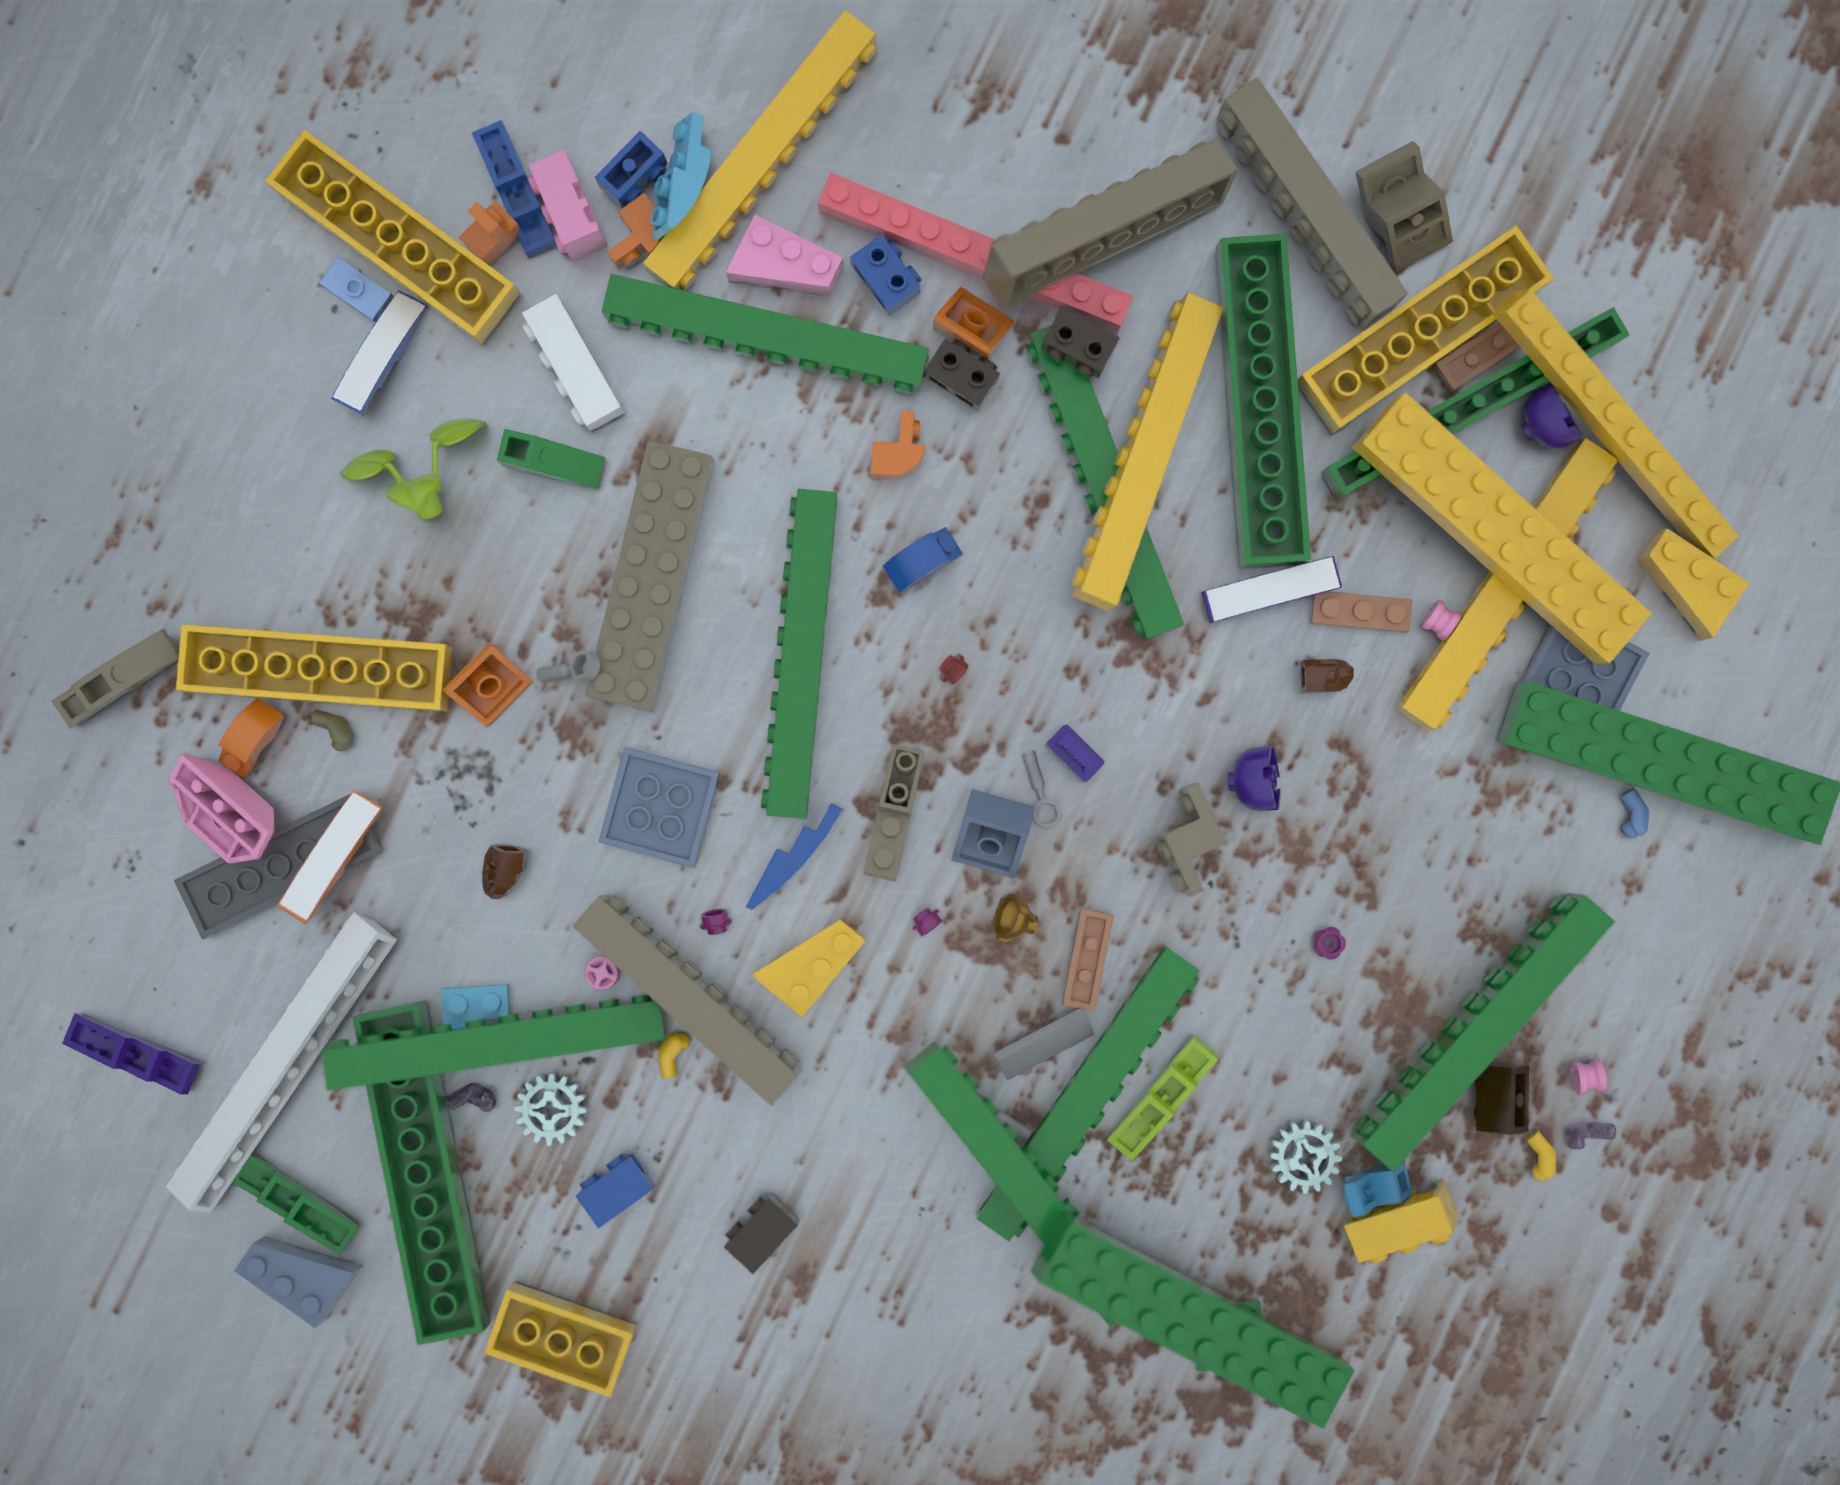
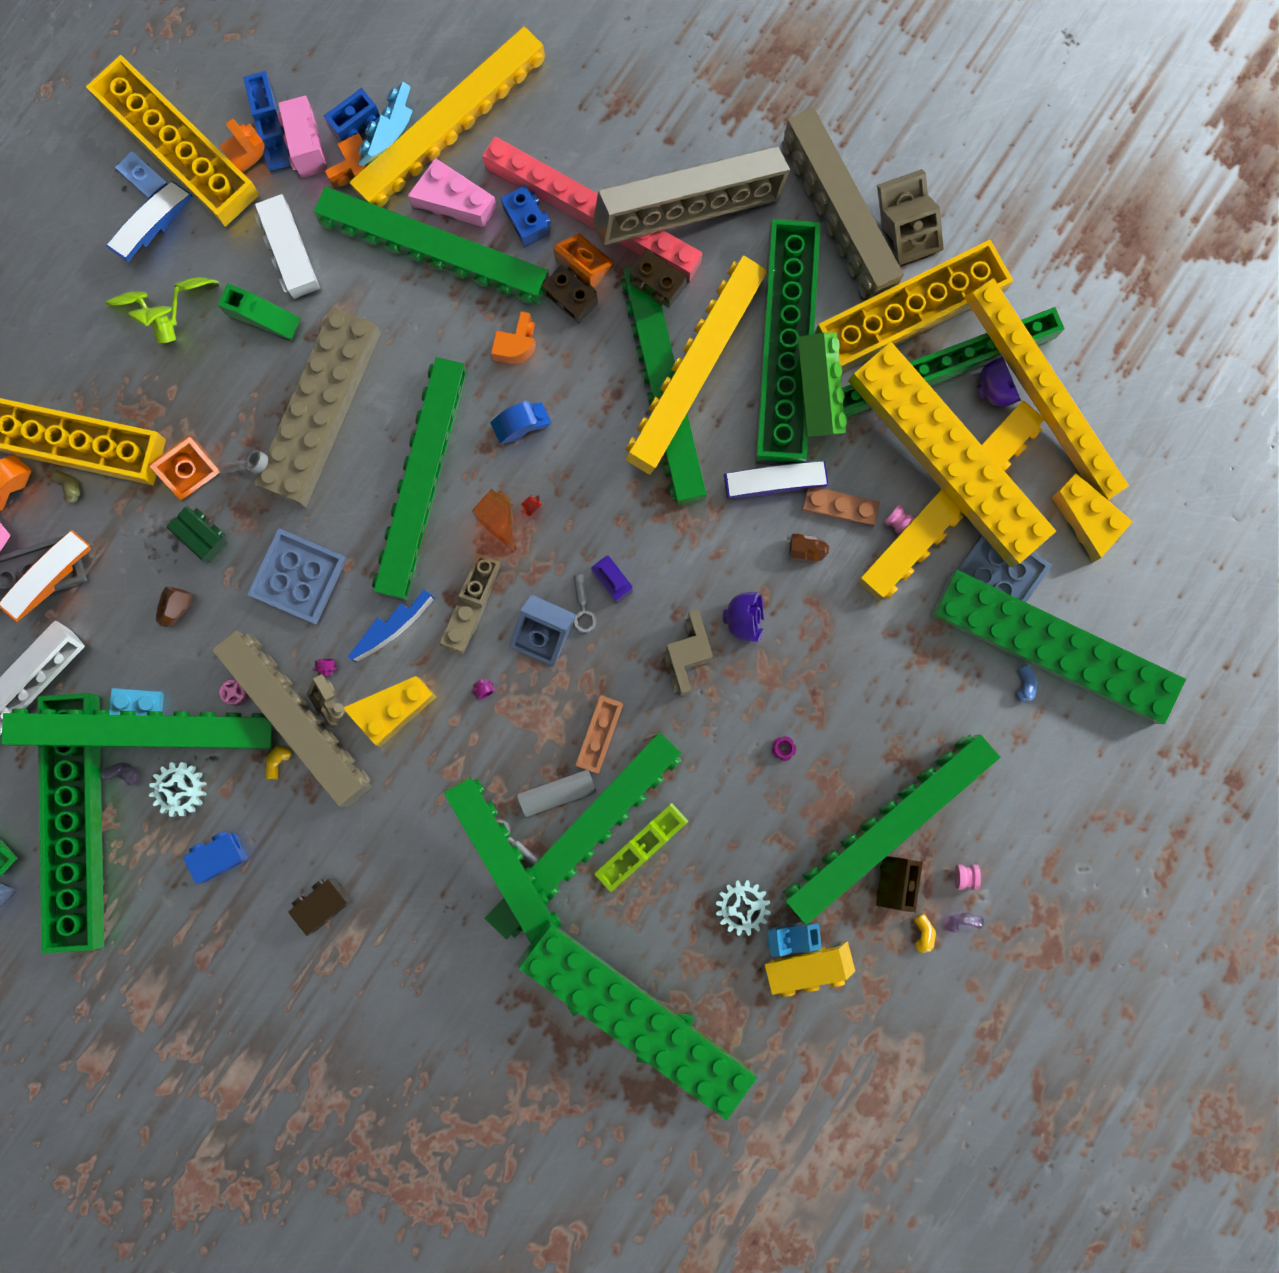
camera: 10 degrees right, 5 degrees down
yellow brick [484,1282,637,1397] -> none
pearl gold piece [993,893,1039,942] -> none
nougat plate [1434,322,1521,393] -> none
none -> dark green brick [166,506,228,564]
none -> dark tan plate [307,674,345,727]
none -> clear orange slope [472,488,517,552]
none -> bright green brick [798,332,847,437]

